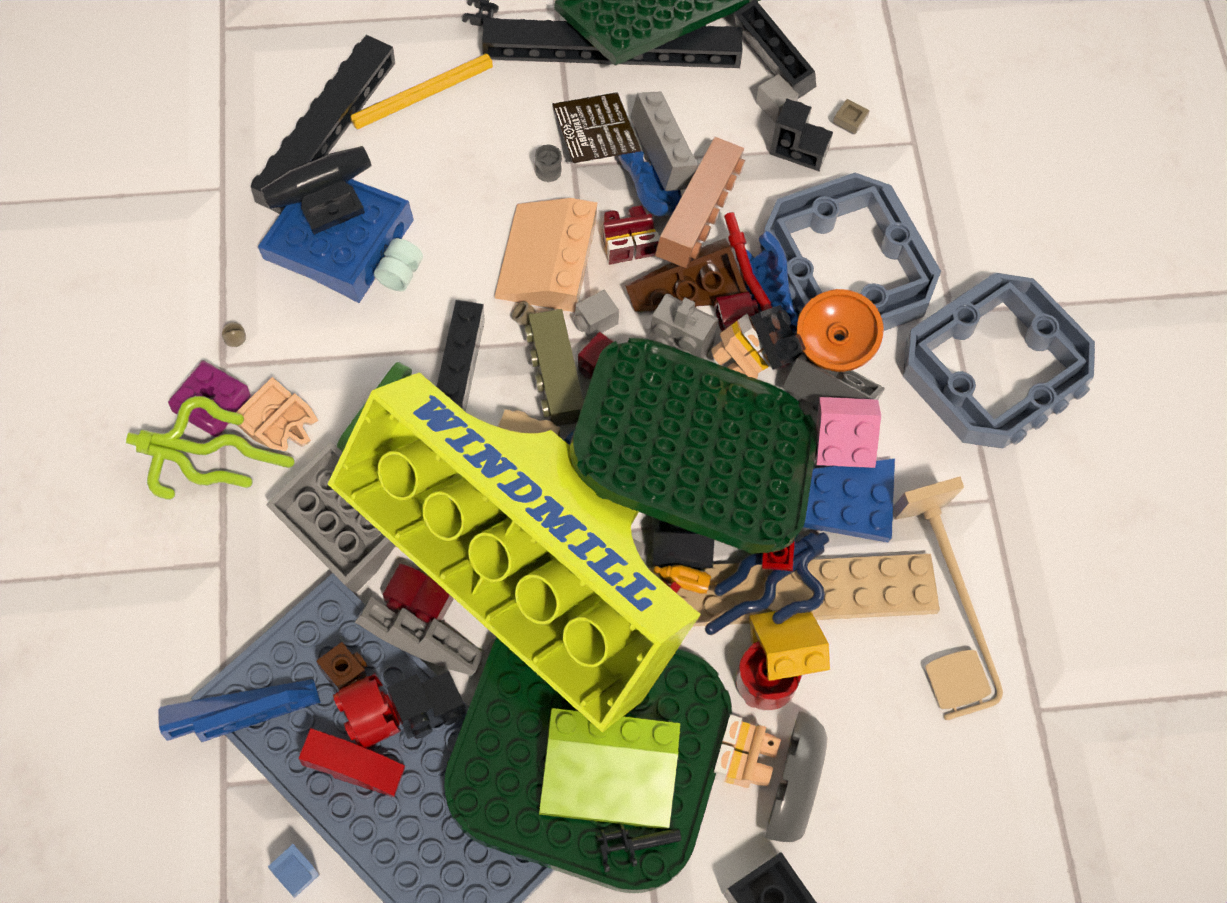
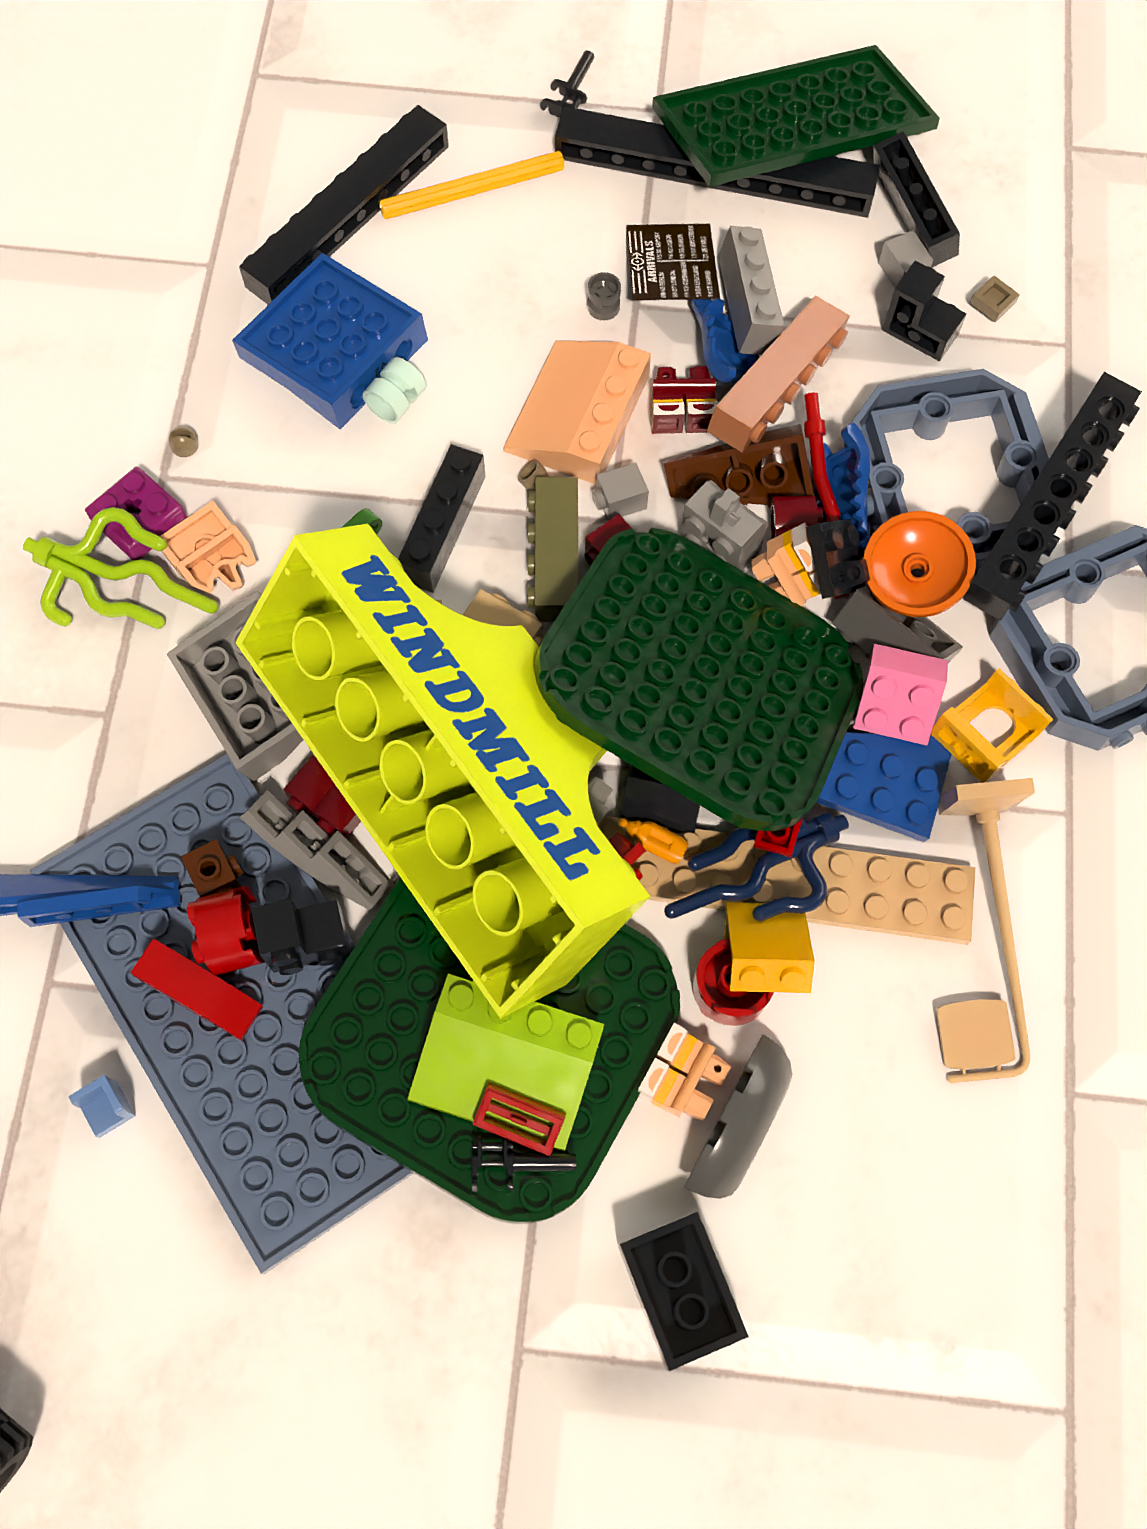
camera: 15 degrees right, 5 degrees up
black plate [261,146,372,235] -> none
none -> red tile [472,1083,566,1156]
none -> yellow panel [931,668,1053,783]
none -> black brick [963,372,1142,620]

